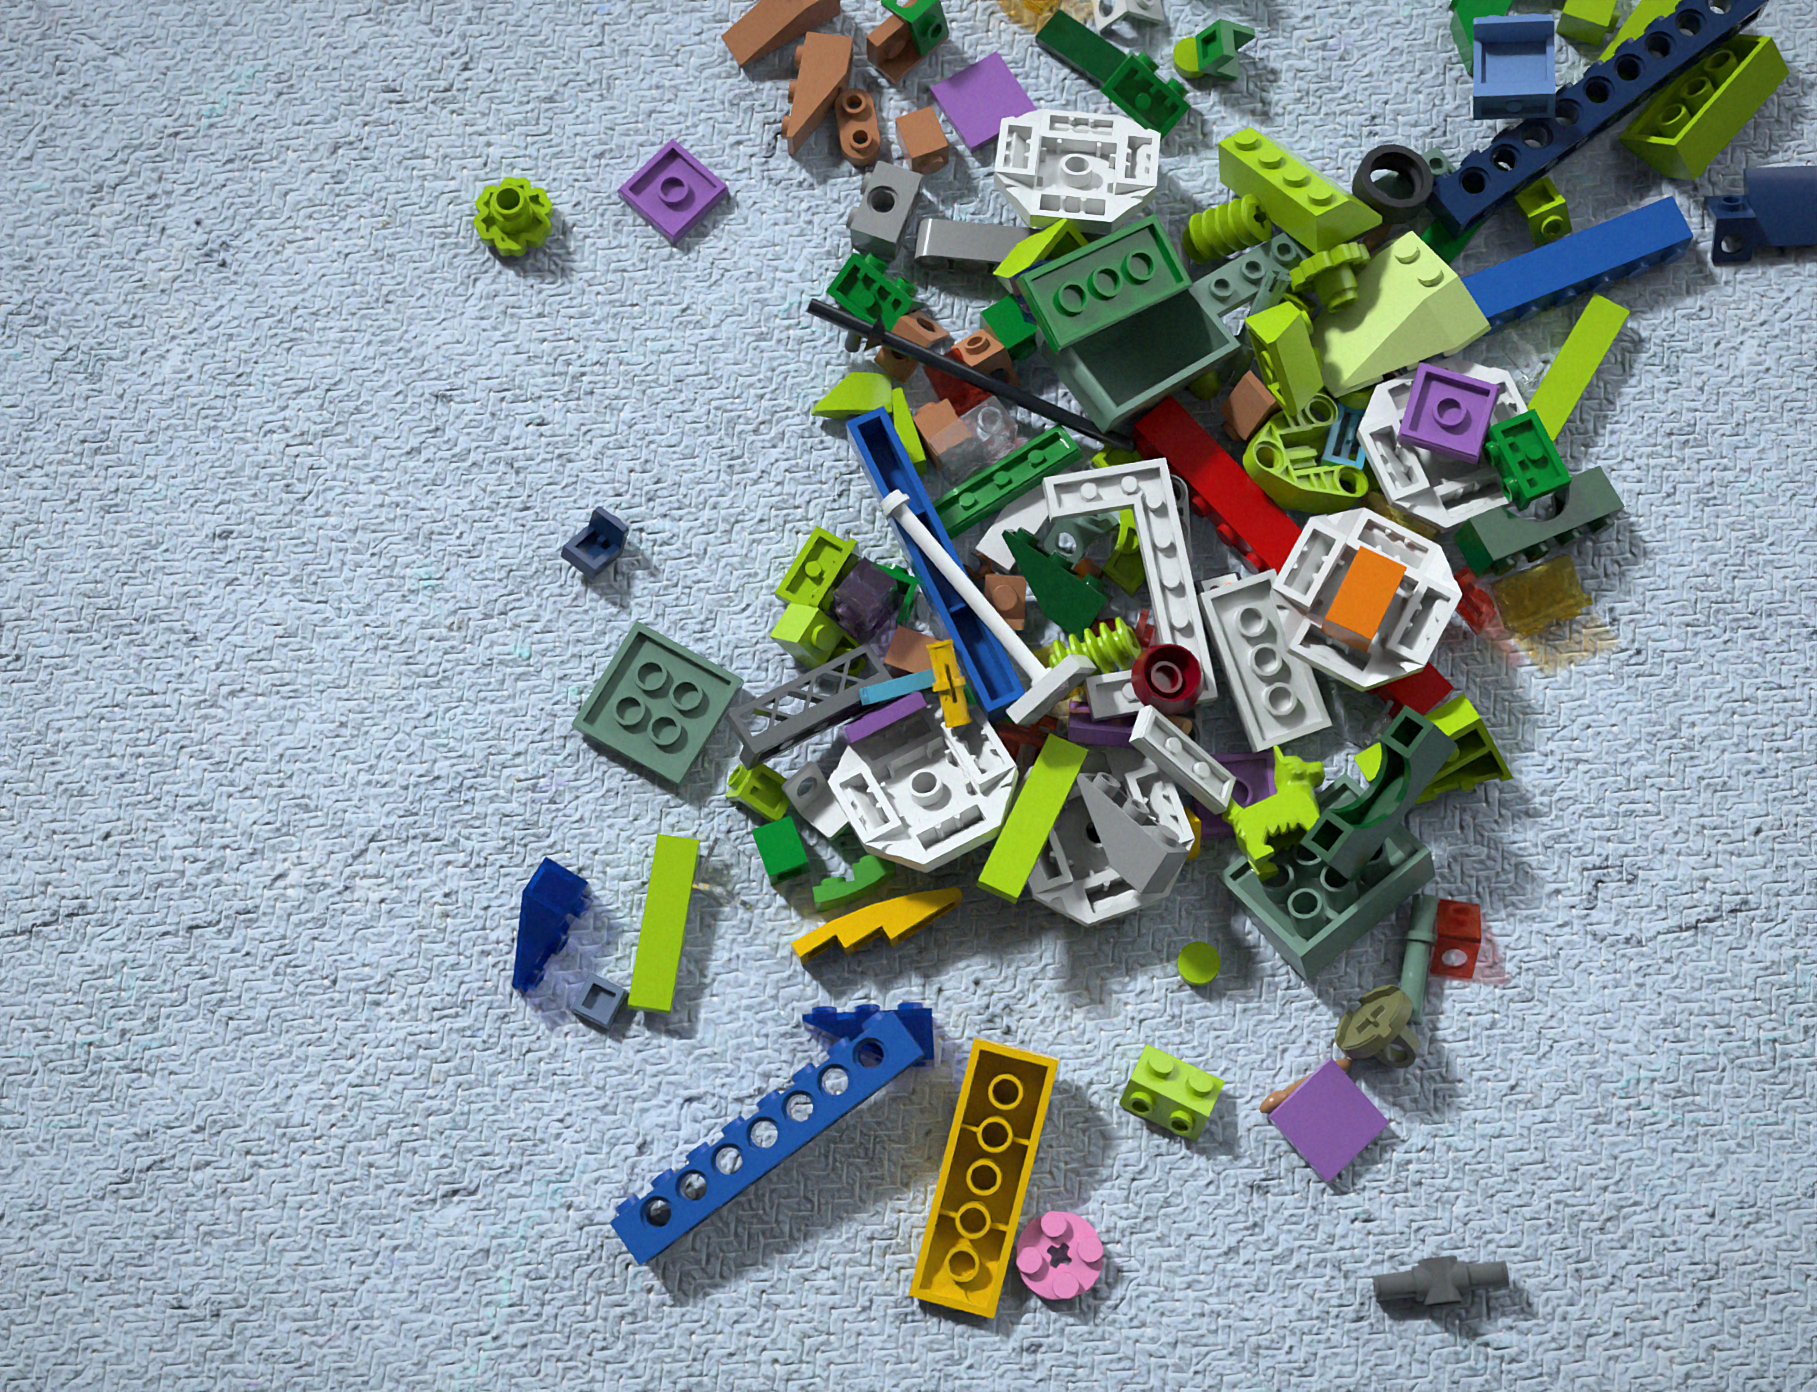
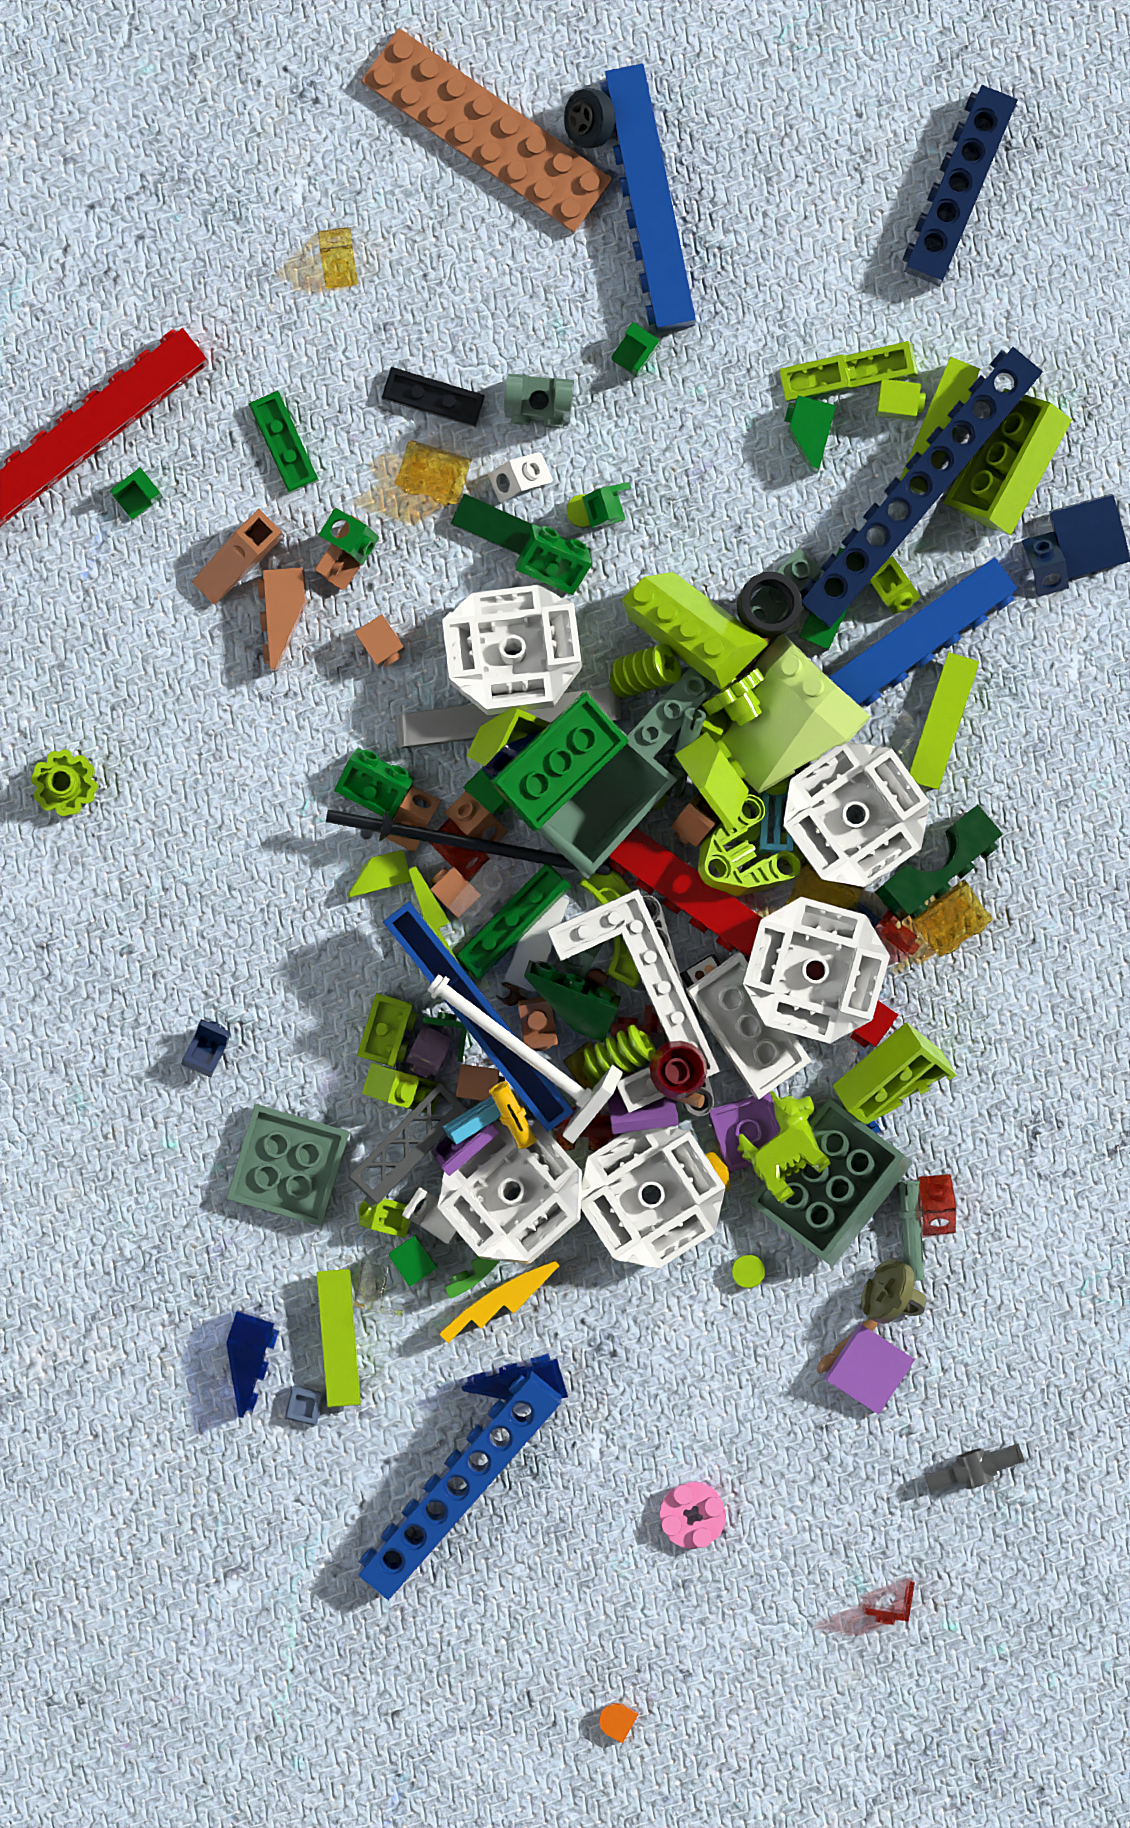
camera: 15 degrees left, 15 degrees up
medium lavender tile [617,138,729,245] -> none
nougat plate [835,88,880,166] -> none
light grey brick [846,160,923,260] -> none
yellow slope [909,1036,1060,1319] -> none
medium lavender tile [930,51,1037,154] -> none
lime slope [976,733,1089,904] -> none
light grey slope [1076,772,1190,894] -> none
lime bracket [1119,1044,1225,1141] -> none
white tile [1129,705,1236,815] -> none
dark green arch [1300,705,1458,883] -> none
orange panel [1320,546,1407,653] -> none
medium lavender tile [1396,362,1500,465] -> none
medium blue panel [1473,13,1556,120] -> none
green bracket [1482,408,1572,512] -> none

